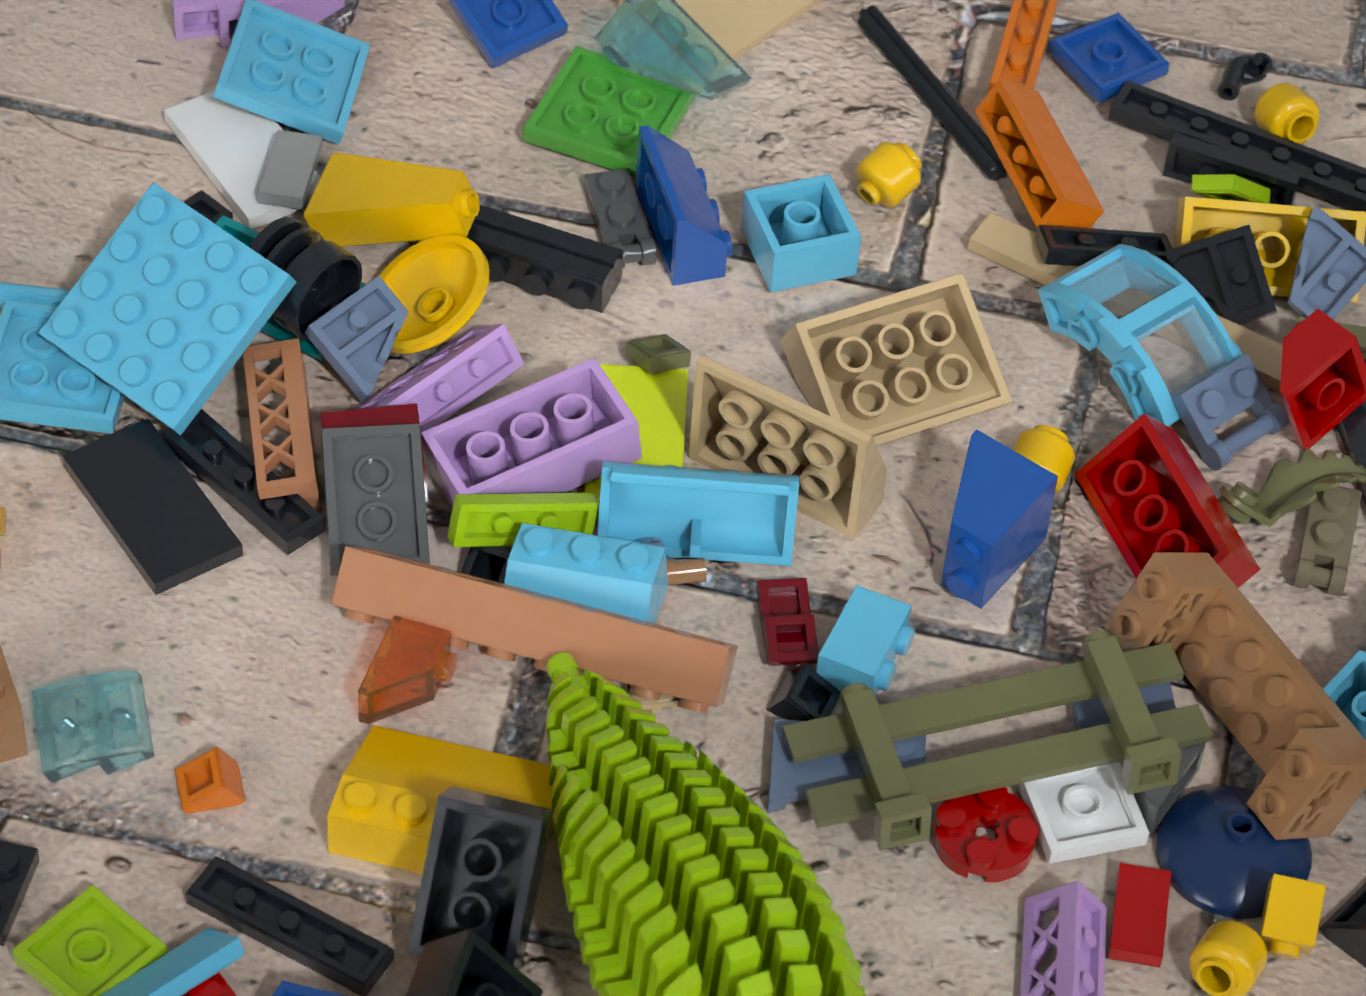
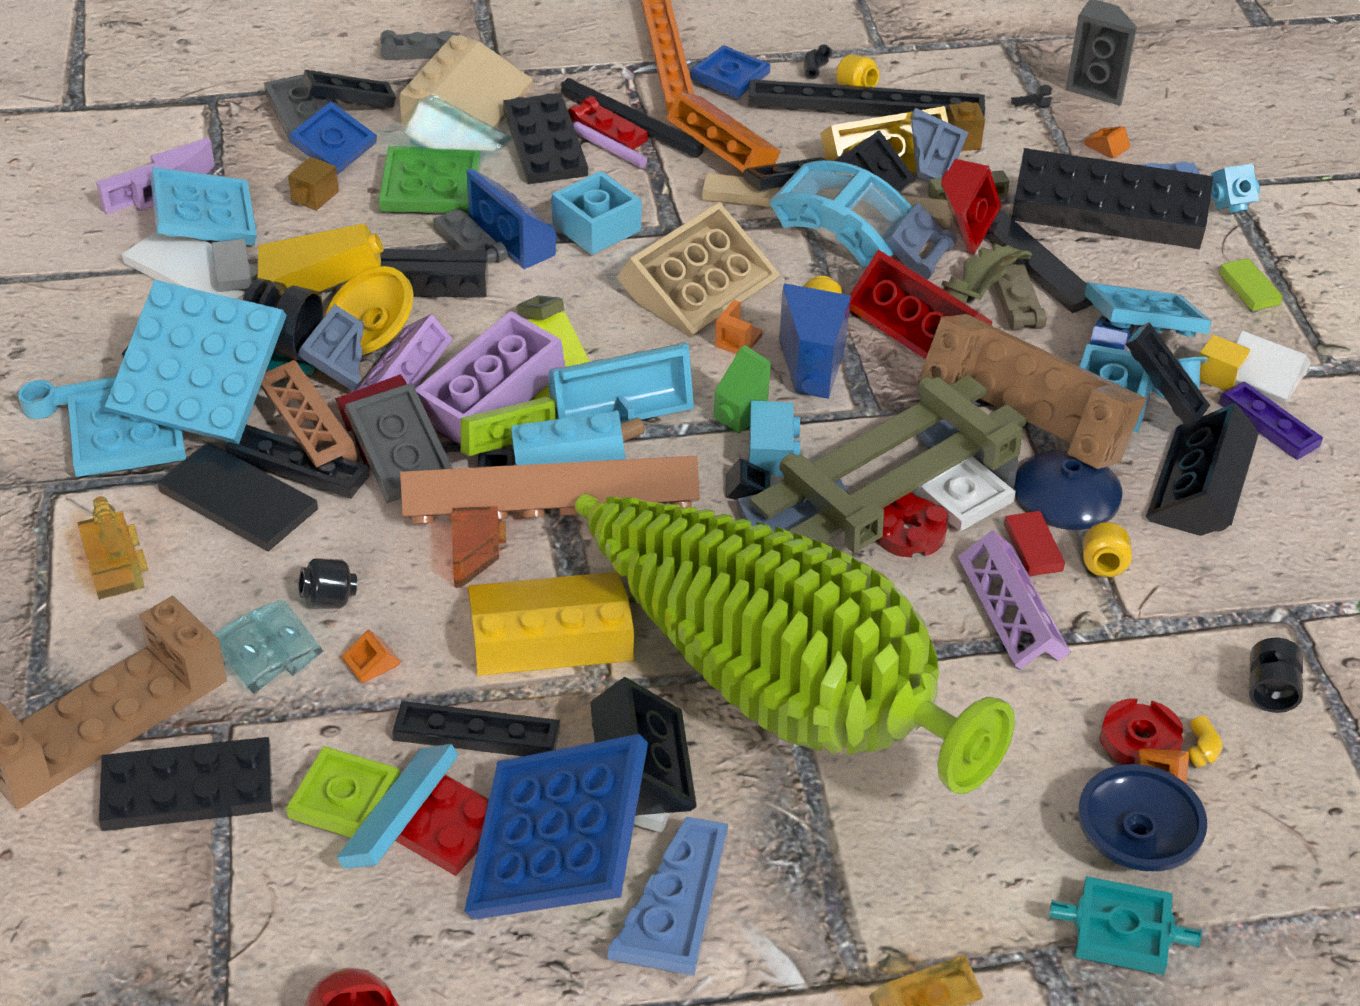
camera: 20 degrees left, 5 degrees down
black brick [407,786,554,969] -> none
tan slope [689,355,887,538] -> none
dark red slope [756,578,819,666] -> none
yellow head [855,142,922,208] -> none
black plate [1163,132,1302,206] -> none
lime tile [1191,175,1270,204] -> none
yellow brick [1258,874,1326,960] -> none
none -> pearl gold brick [288,157,339,211]
none -> black head [298,558,357,609]
none -> black plate [503,93,588,184]
none -> red plate [567,96,647,150]
none -> lavender bar [573,122,647,168]
none -> bright green slope [713,345,771,434]
none -> orange panel [715,300,762,354]

